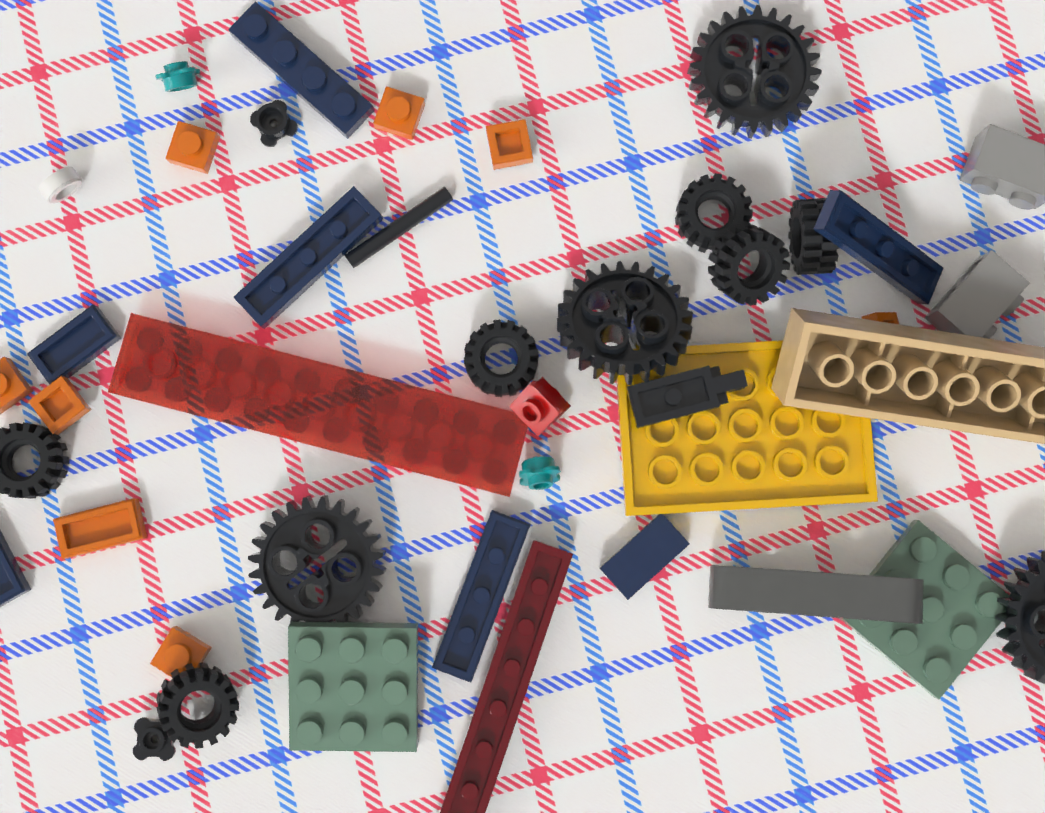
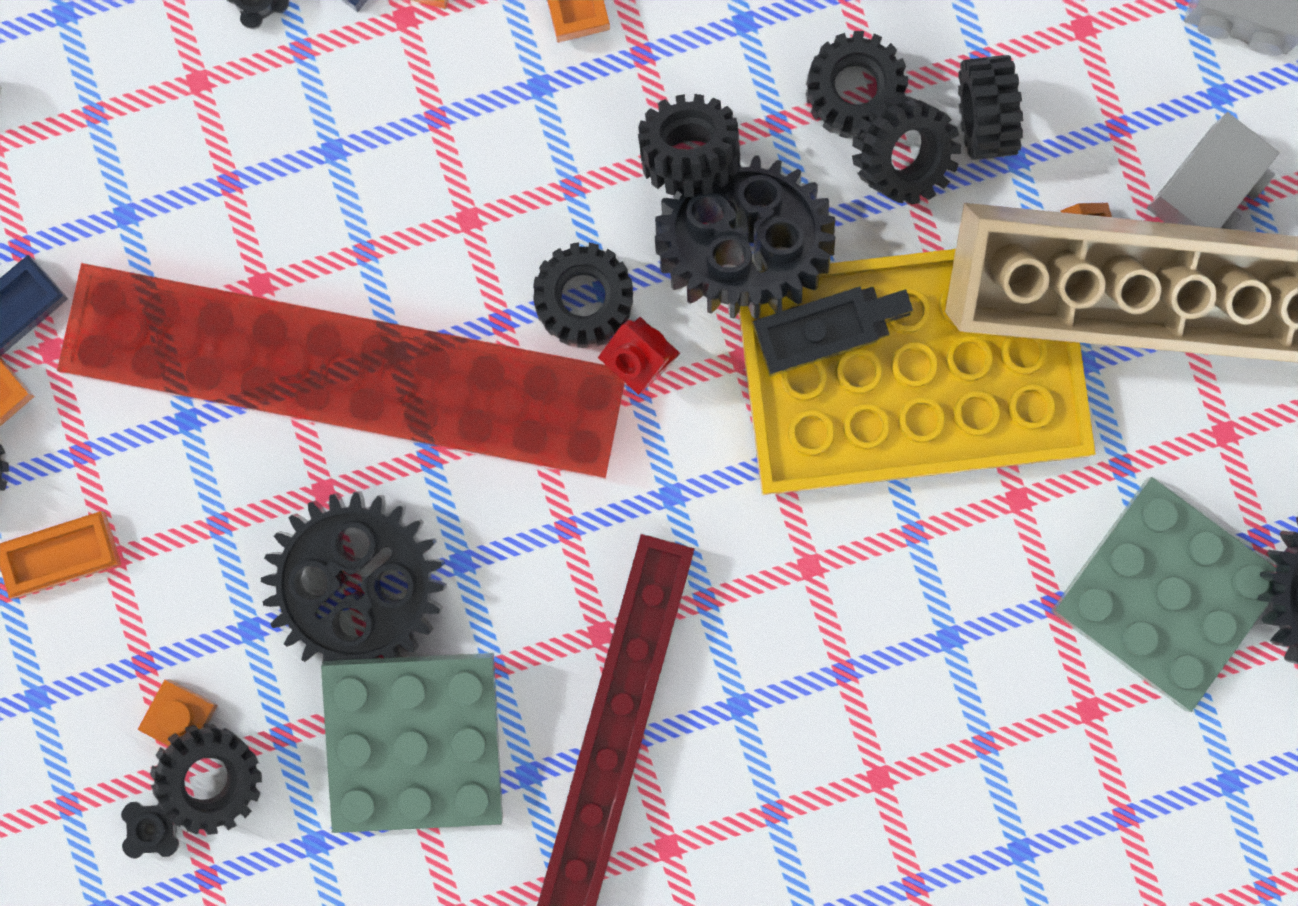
camera: 10 degrees left, 0 degrees up
orange plate [165,121,220,174] -> none
dark blue plate [233,186,383,329] -> none
black bar [344,186,453,268] -> none
dark blue tile [432,510,531,683] -> none
teal plate [519,456,561,490] -> none
dark blue tile [599,514,690,600] -> none
dark grey beam [708,565,924,624] -> none
dark blue tile [814,190,944,305] -> none
none -> black tyre [638,94,740,197]

